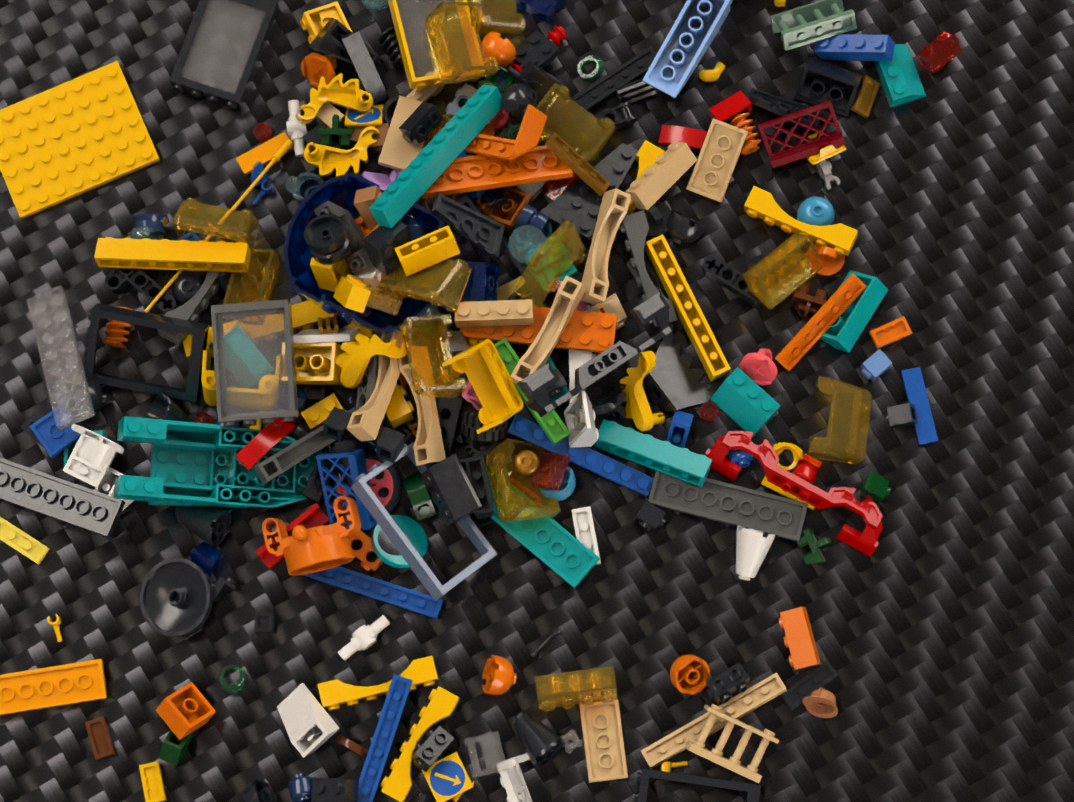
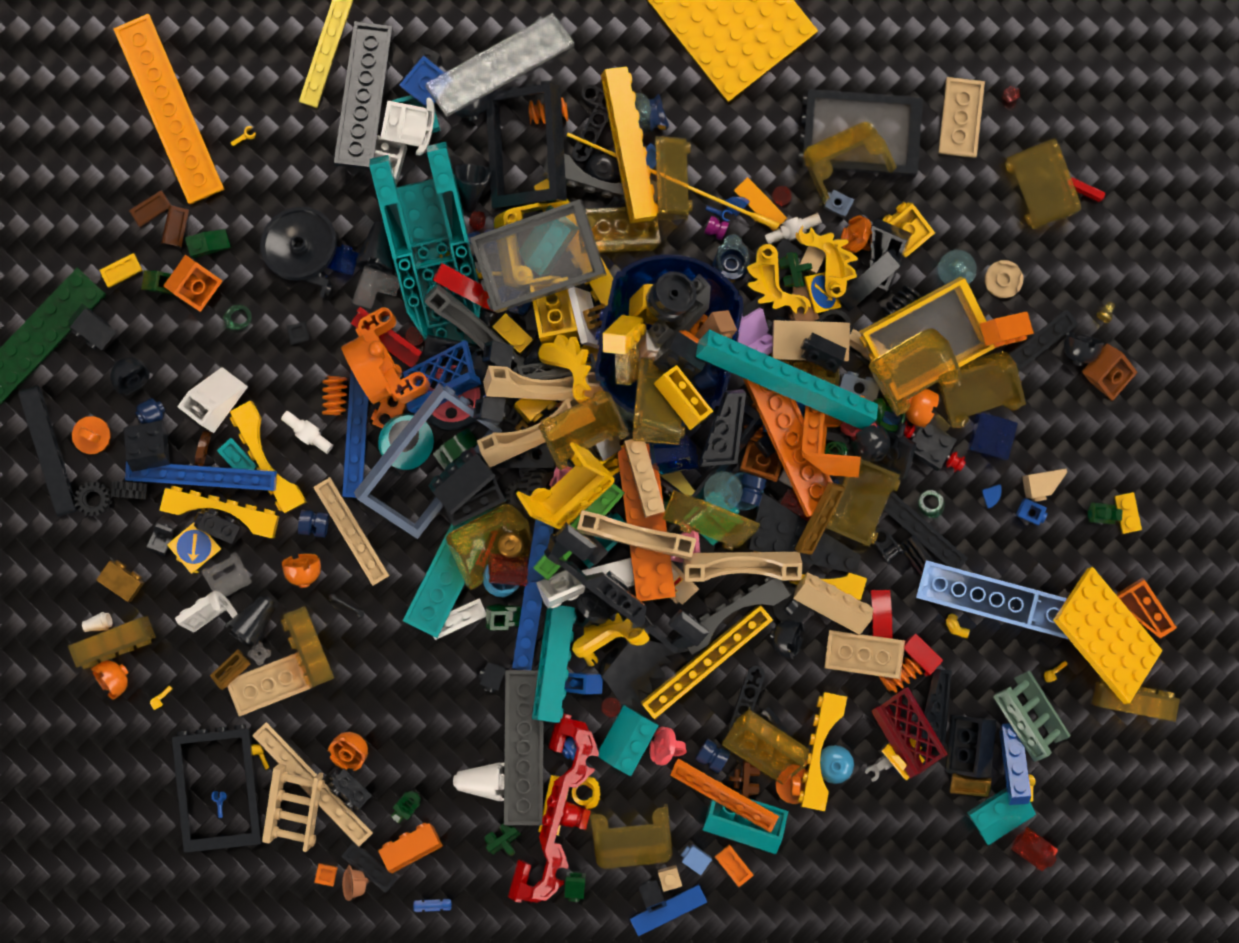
camera: 70 degrees right, 10 degrees up
none -> reddish brown tile [161,205,189,247]
none -> dark green slope [185,229,231,259]
none -> pearl gold tile [210,650,250,690]
none -> teal plate [217,438,257,470]
none -> dark blue wheel [298,509,329,538]
none -> tan plate [313,477,390,586]
none -> orange tile [314,863,338,887]
none -> orange piece [322,376,347,416]
none -> clear plate [352,266,400,309]
none -> dark green hips [391,791,421,823]
none -> clear red plate [405,327,424,346]
none -> blue axle [413,899,451,912]
none -> dark green brick [486,604,522,630]
none -> tan brick [658,865,682,892]
none -> dark blue wheel [695,739,731,774]
none -> magenta wheel [704,216,729,241]
none -> clear yellow windscreen [803,121,897,203]
none -> sand blue brick [823,190,854,219]
none -> blue tile [981,484,1001,509]

